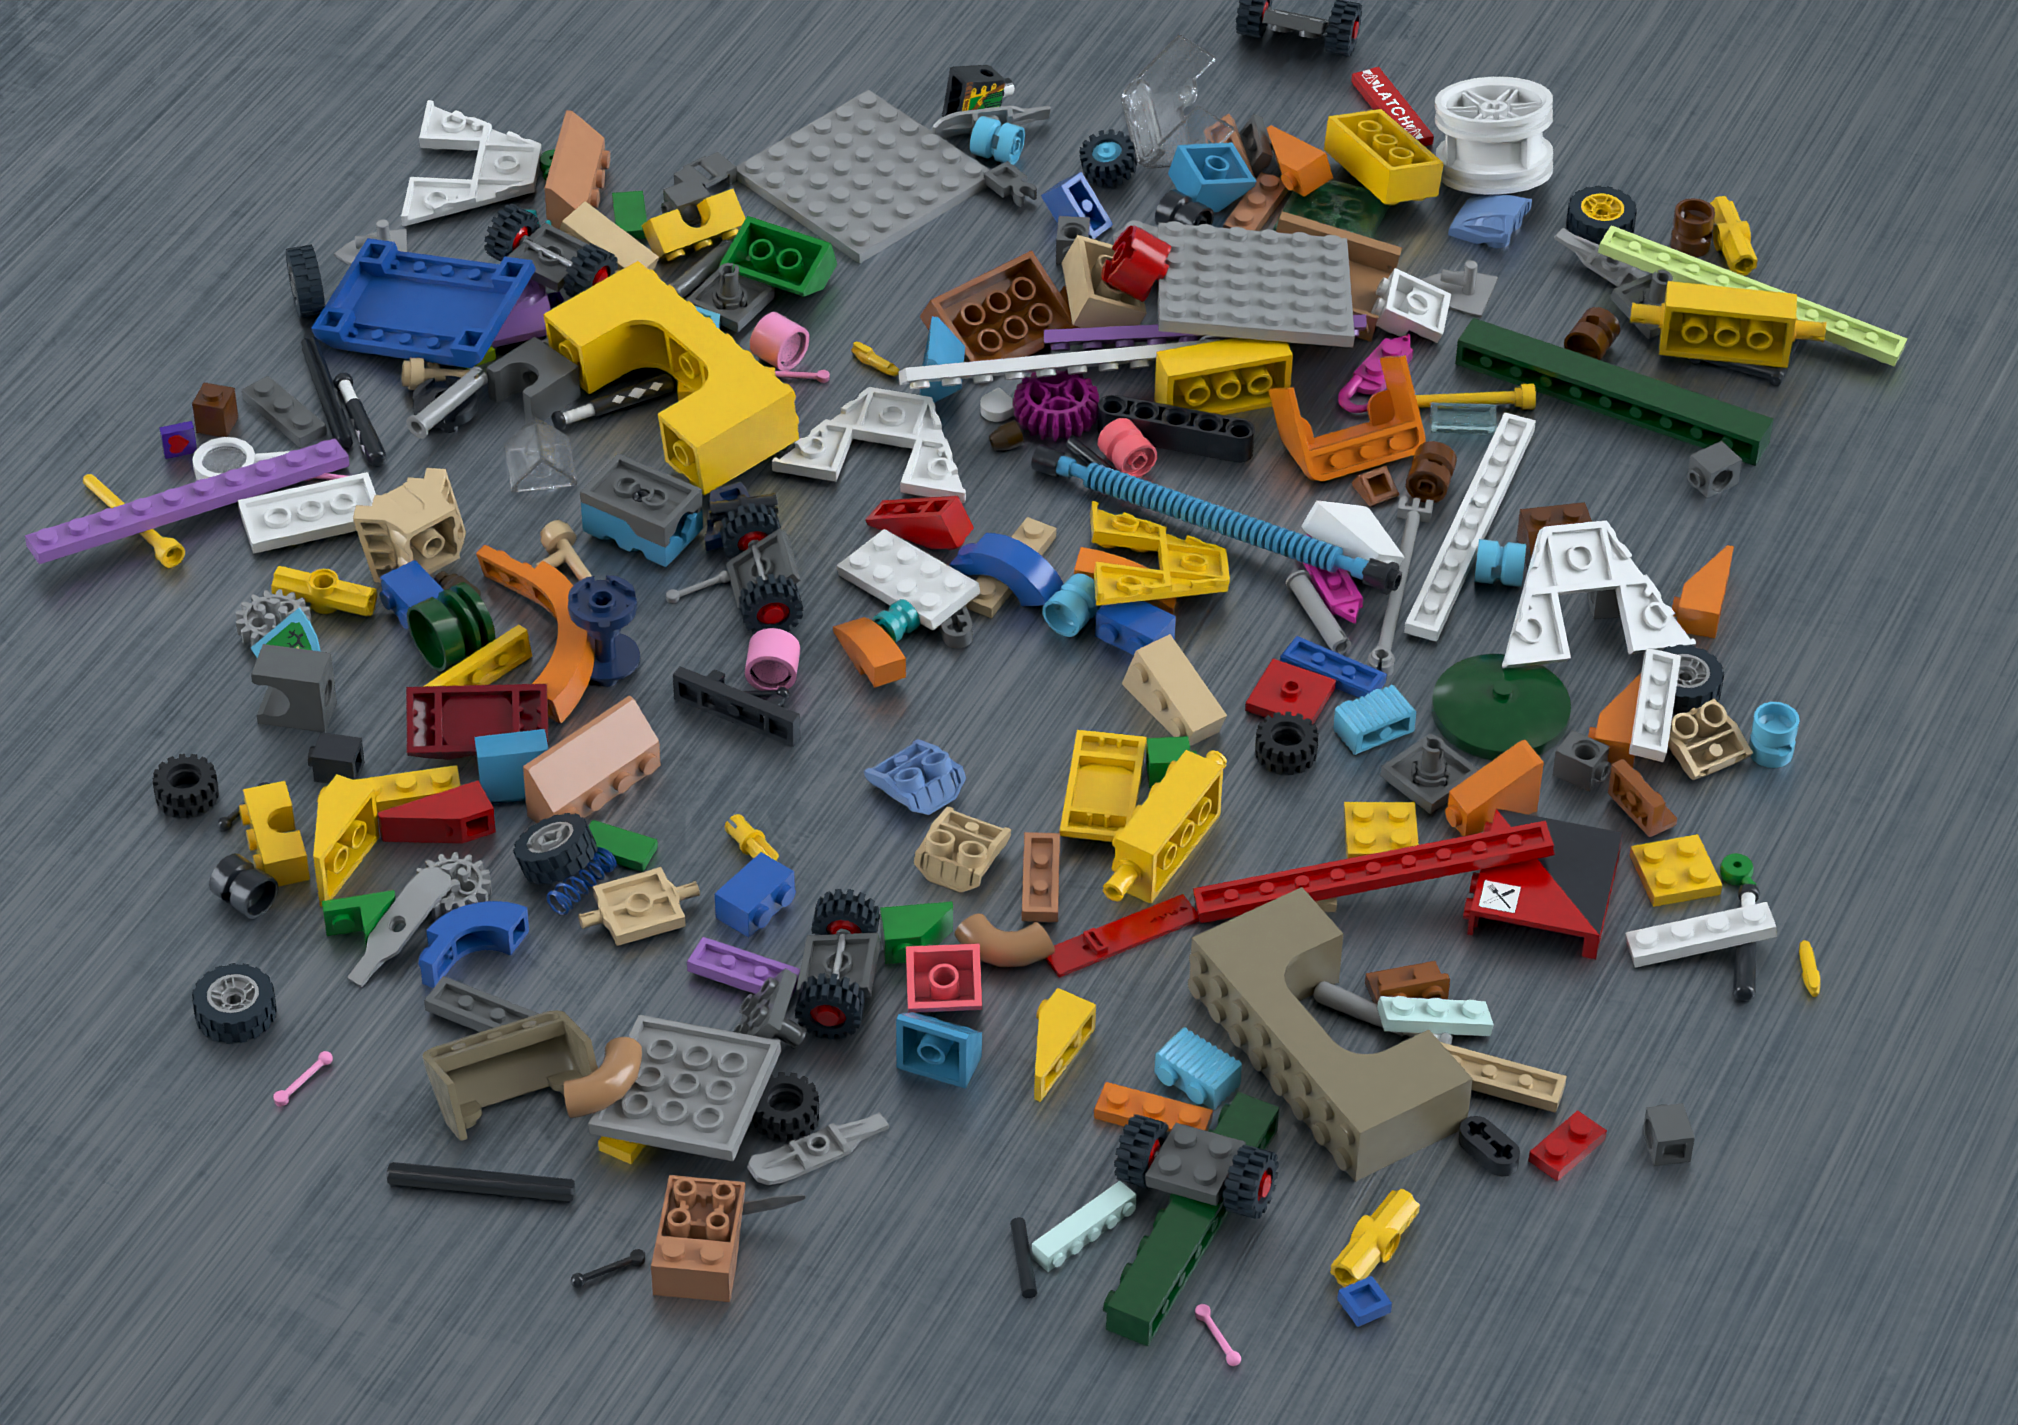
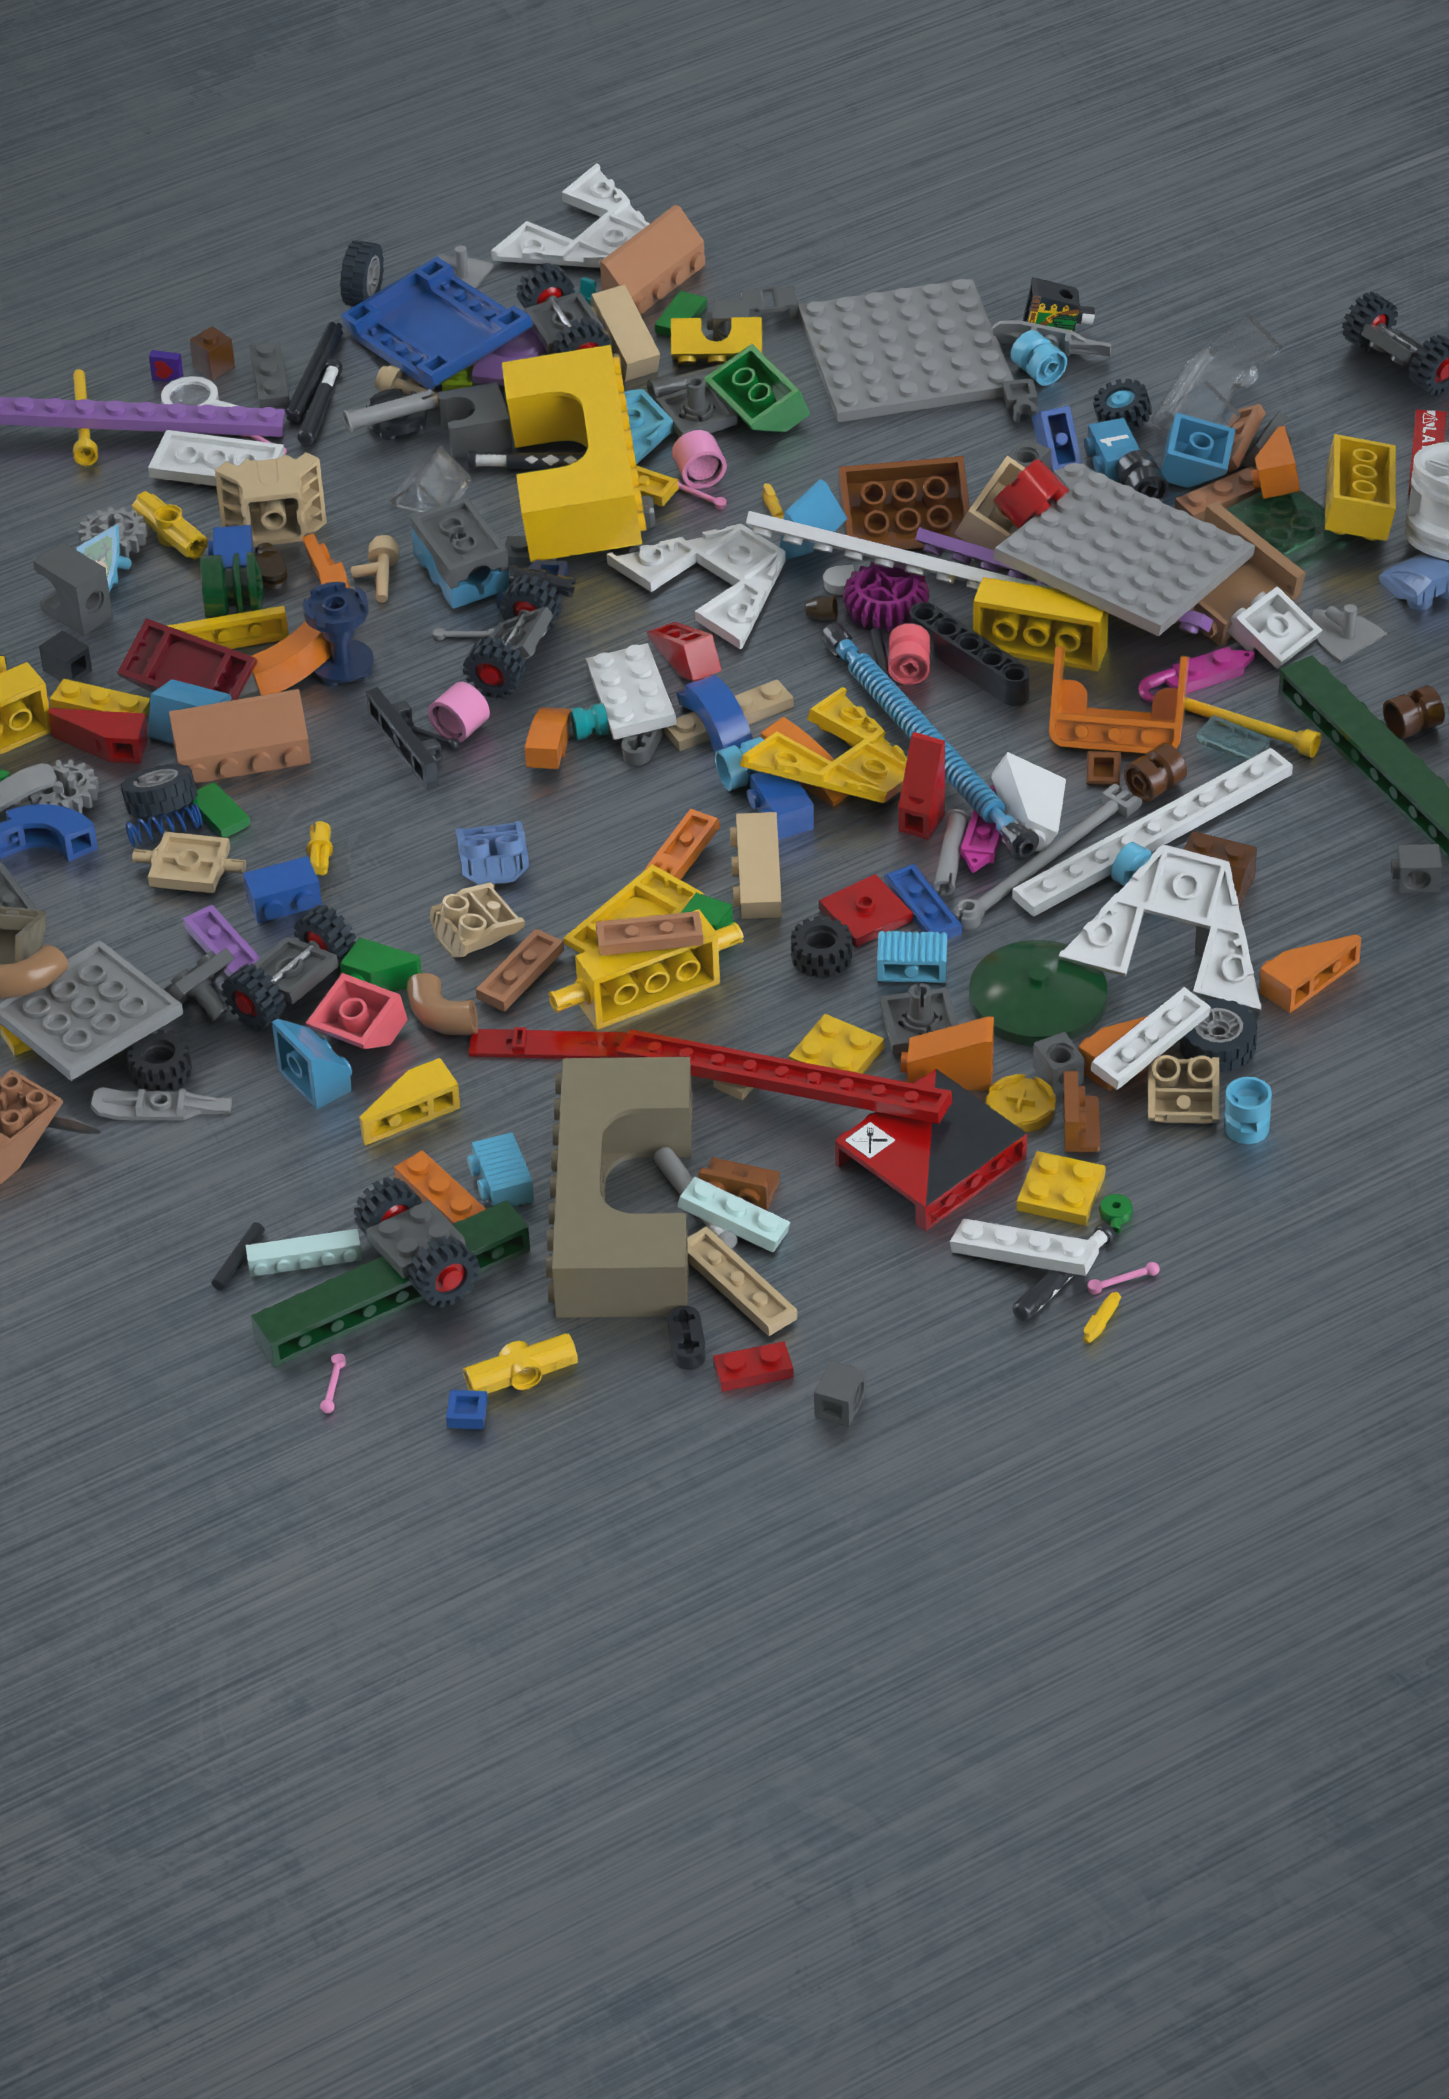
camera: 35 degrees right, 0 degrees up
none -> nougat plate [596,911,704,956]
none -> orange hinge [644,808,720,880]
none -> red slope [898,732,945,840]
none -> yellow tile [986,1074,1056,1133]
none -> dark azure brick [1084,418,1140,483]
none -> bright pink hinge [1087,1262,1160,1295]

